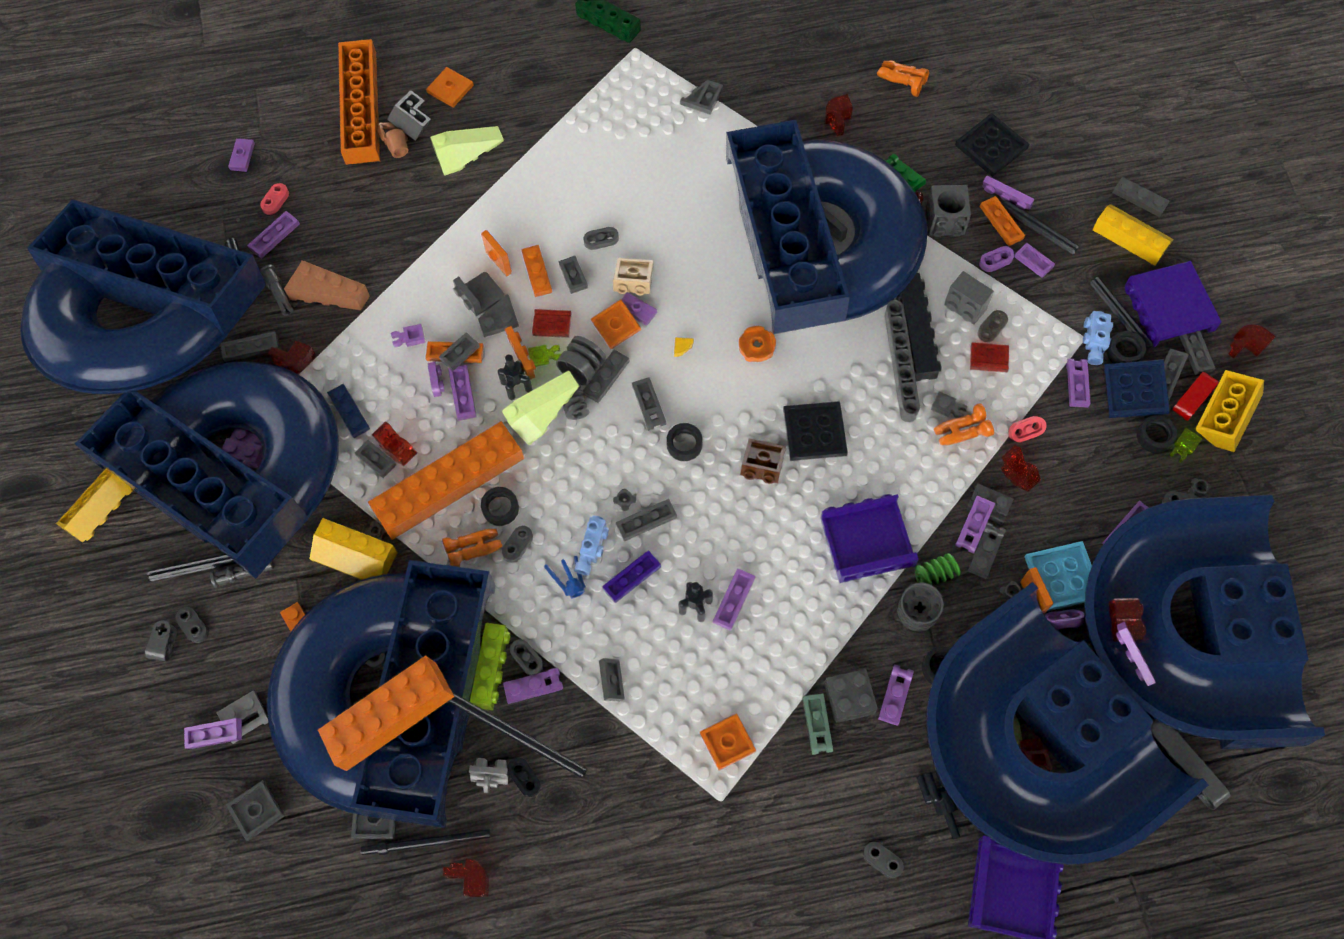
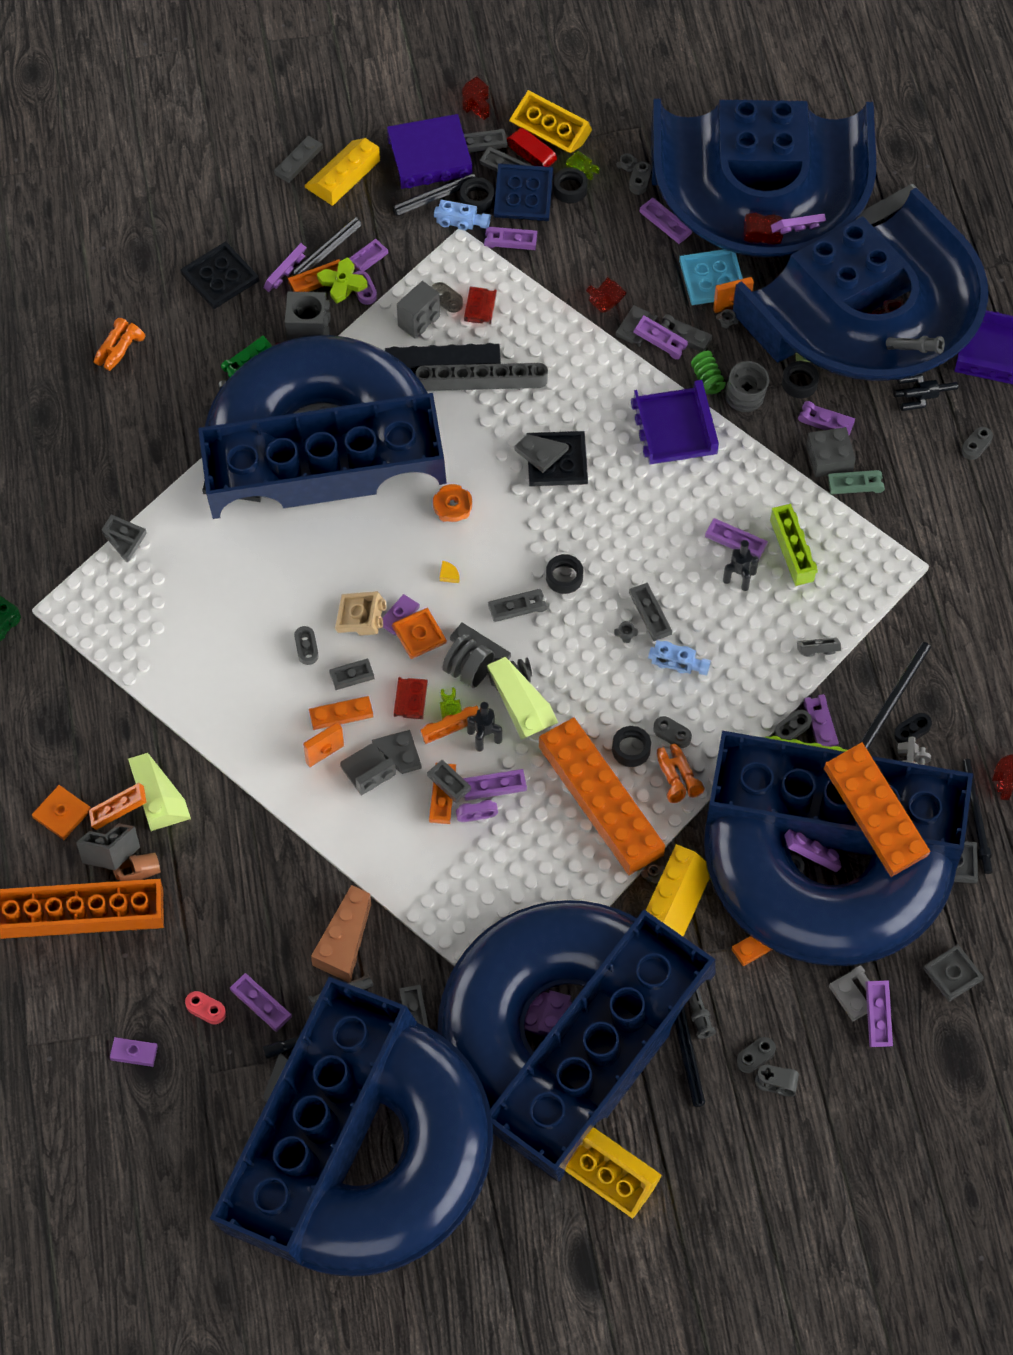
camera: 90 degrees left, 5 degrees down
clear red brick [268,341,316,374] -> none
dark blue plate [327,383,370,438] -> none
dark grey plate [355,440,396,478] -> none
clear red brick [372,422,417,466] -> none
medium lavender plate [391,324,425,347] -> none
blue plant [544,556,586,599] -> none
dark purple plate [602,550,661,603] -> none
orange plate [700,713,756,771] -> none
reddish brown plate [740,438,786,484] -> none
clear red brick [824,94,853,136] -> none
dark grey plate [931,391,968,418] -> none
orange piece [934,403,994,445] -> none
coral plate [1008,416,1046,442] -> none
medium lavender plate [1045,610,1084,630] -> none
none -> orange plate [89,783,146,830]
none -> lime plant [317,258,368,303]
none -> dark grey wing [514,434,569,473]
none -> lime brick [770,504,818,586]
none -> medium lavender plate [784,829,842,873]
none -> dark grey pin [886,336,945,354]

